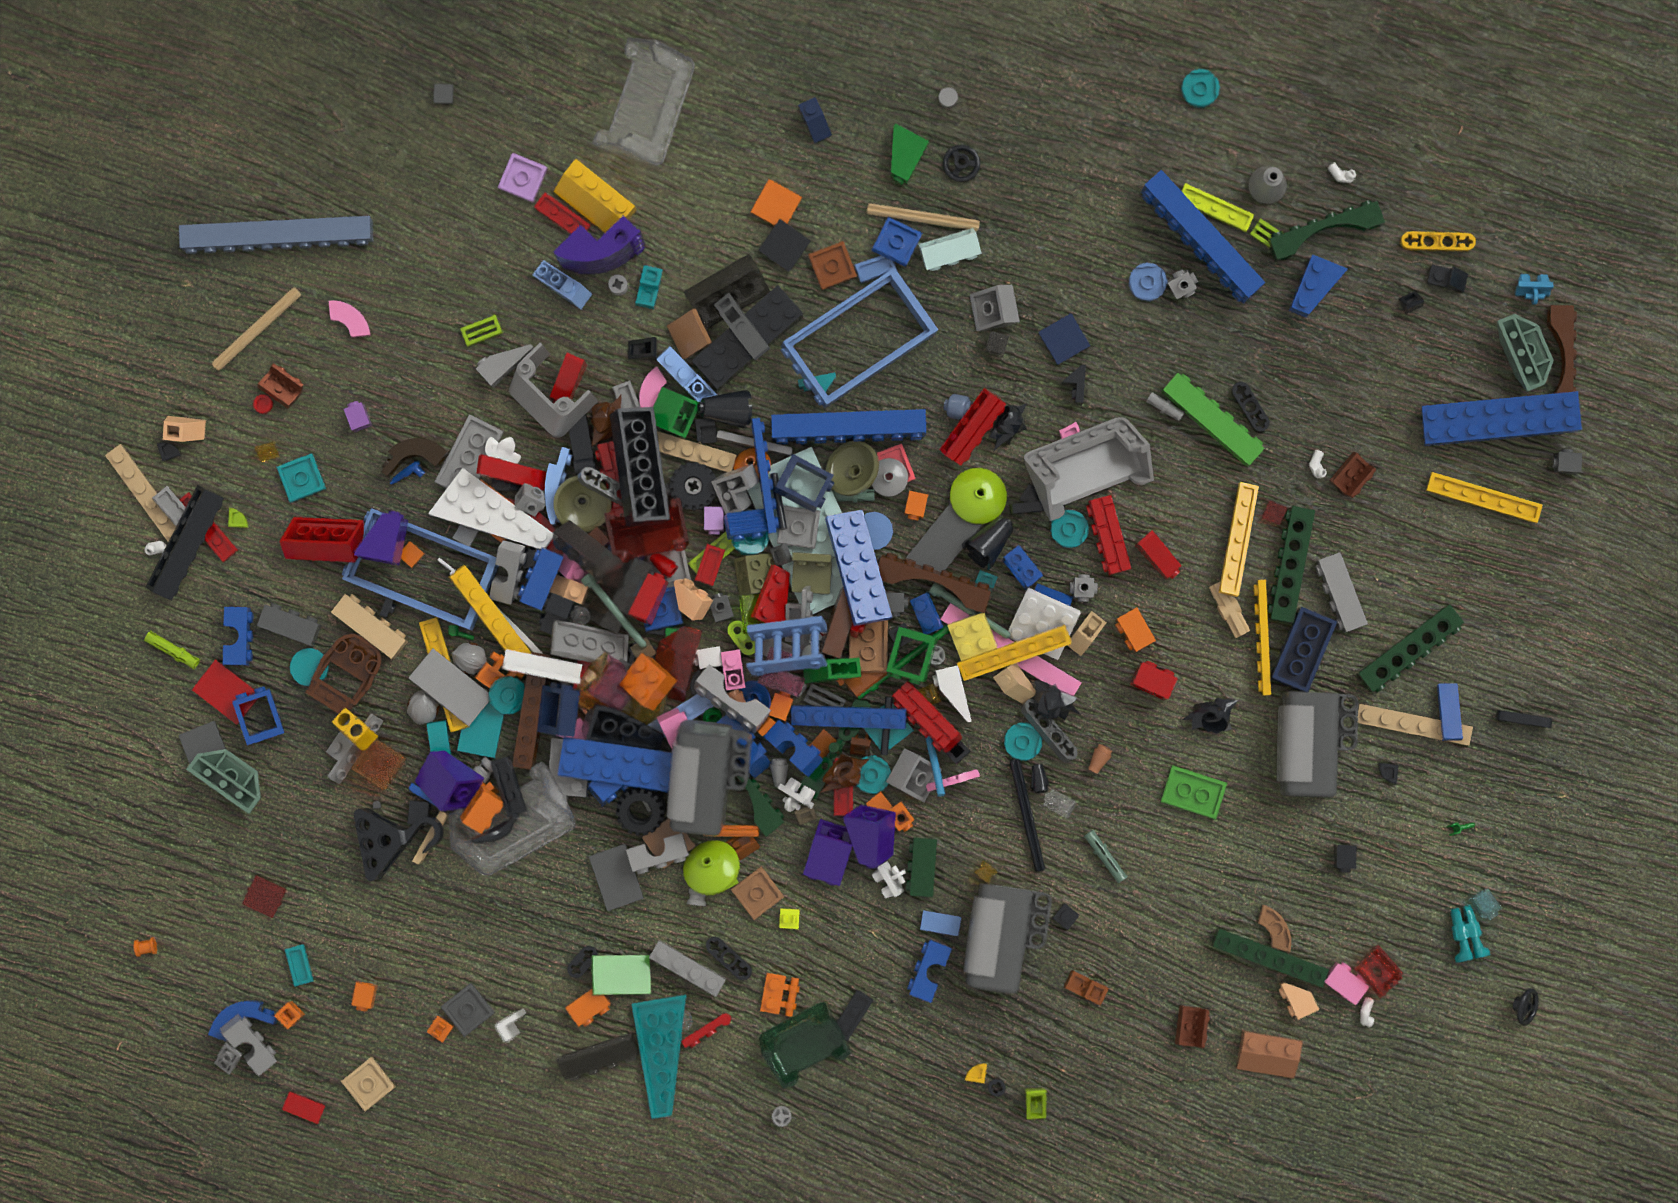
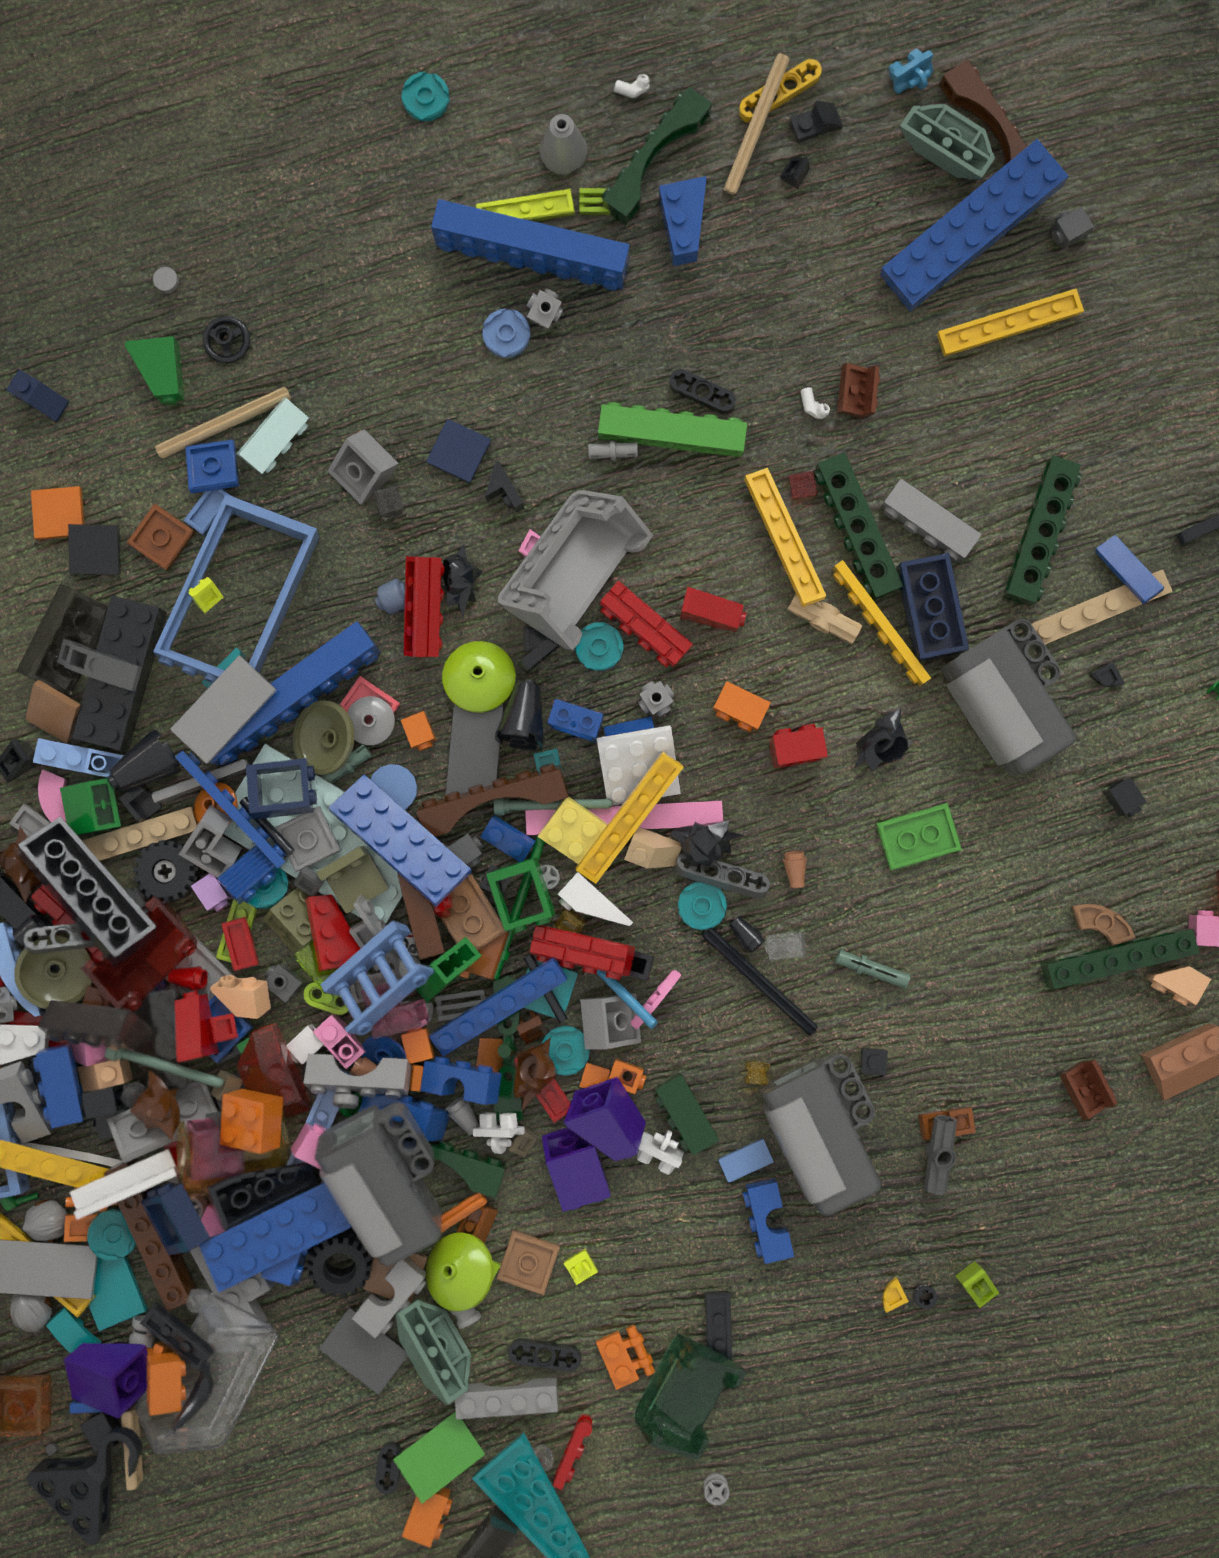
camera: 35 degrees left, 0 degrees up
tan slope [1067,611,1107,656] -> none
none -> reddish brown hair [130,1070,180,1140]
none -> light grey tile [170,656,278,764]
none -> neon yellow tile [189,577,224,613]
none -> red tile [207,1013,238,1044]
none -> light grey tile [332,1093,359,1109]
none -> sand green wedge [396,1300,471,1405]
none -> tan axle [724,53,789,195]
none -> dark grey piece [924,1115,957,1195]

